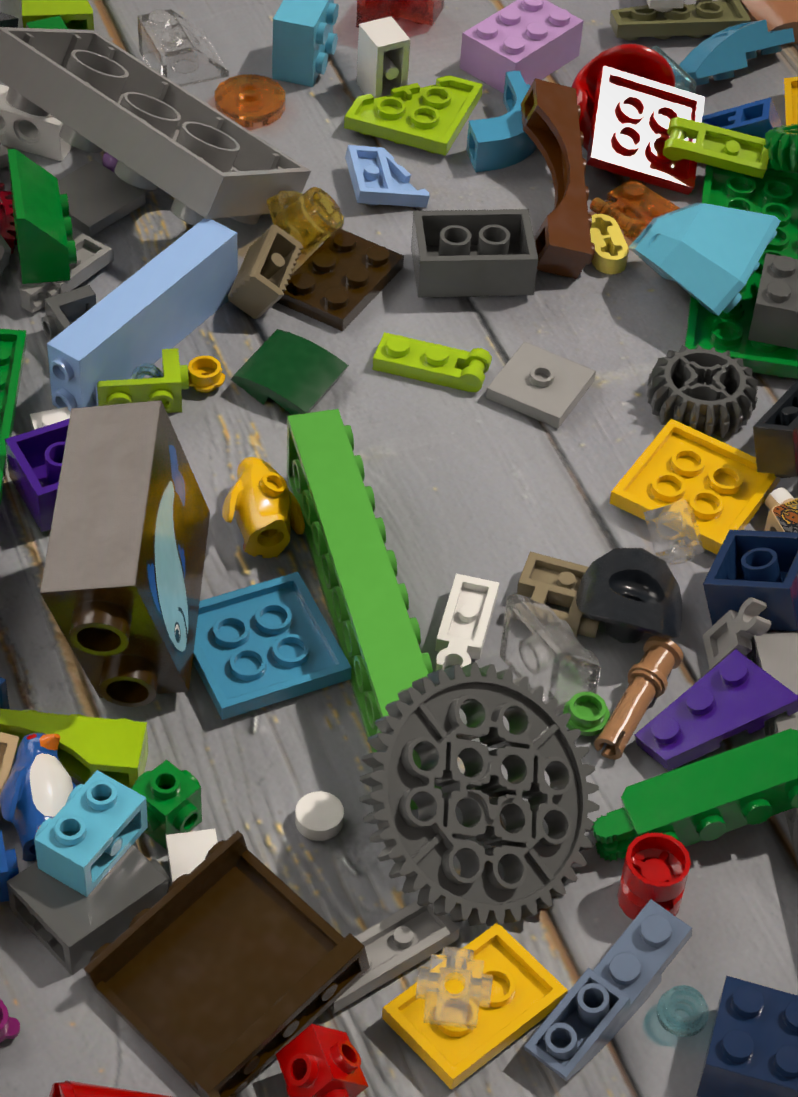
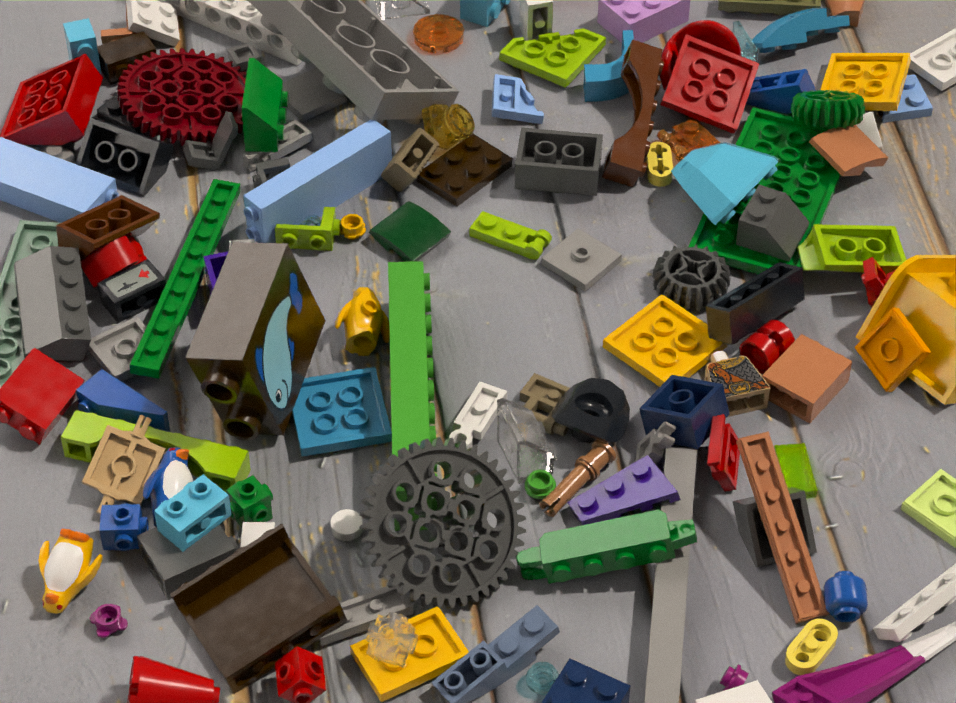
camera: 15 degrees right, 0 degrees up
red wheel [617,833,691,920] -> none
clear brick [643,500,705,565] -> none
lime plate [663,117,769,179] -> none

